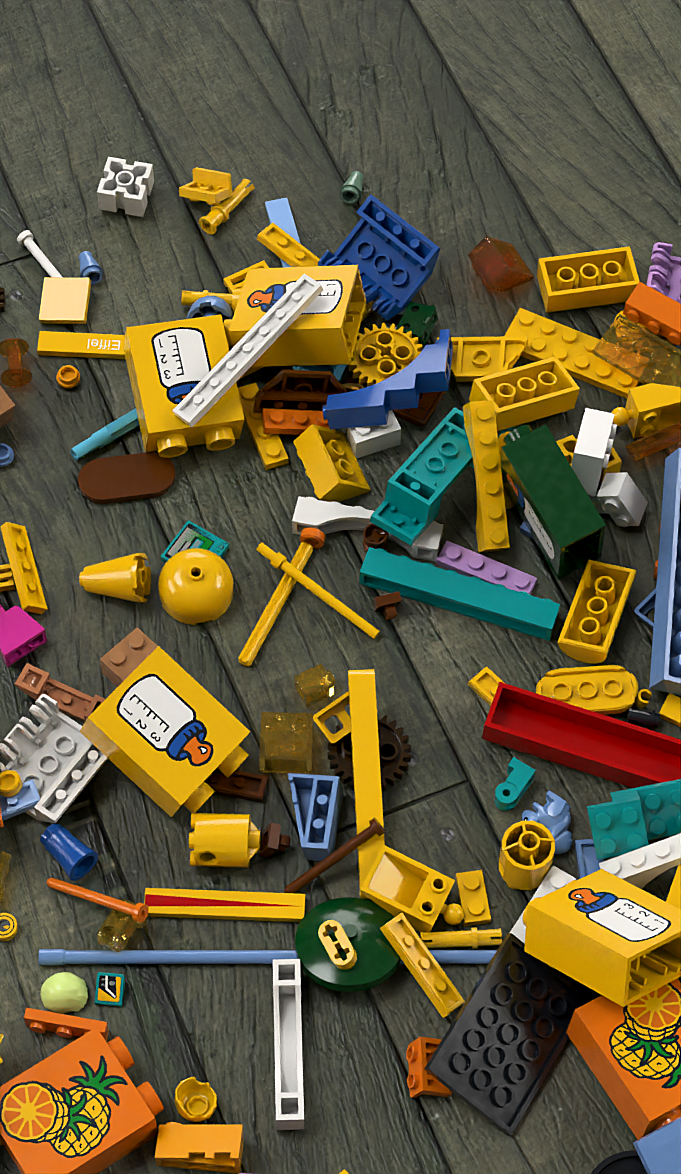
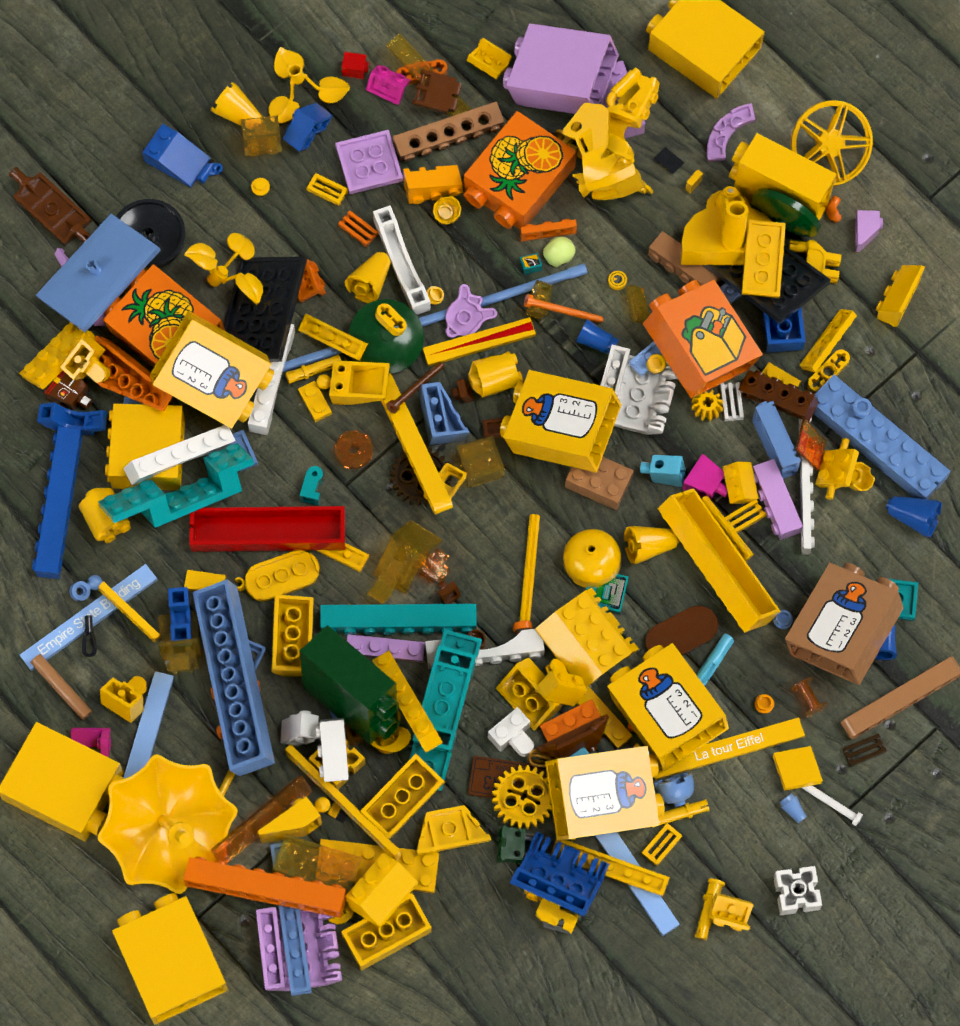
camera: 160 degrees right, 10 degrees up
nougat slope [15,663,105,722] -> none
white plate [173,273,323,427] -> none
yellow bar [256,542,380,639] -> none
clear yellow brick [294,663,336,708] -> none
blue arch [323,329,453,429] -> none
sand green cone [340,171,364,204] -> none
clear orange slope [468,236,534,292] -> none
yellow cylinder [498,821,555,890] -> none
medium blue animal [522,790,573,854] -> none
black pin [627,707,660,730] -> none
none -> yellow plant [184,233,263,305]
none -> yellow tile [285,745,401,861]
none -> clear orange plate [335,430,373,469]
none -> orange tile [338,211,378,247]
none -> yellow cone [345,252,391,303]
none -> yellow slope [345,853,418,927]
none -> clear yellow piece [368,520,442,604]
none -> clear orange piece [415,548,451,583]
none -> yellow plate [426,286,444,305]
none -> lavender tile [445,284,497,338]
none -> yellow slope [535,588,639,688]
none -> yellow brick [538,659,587,706]
none -> medium azure torso [640,455,686,487]
none -> yellow piece [658,488,781,633]

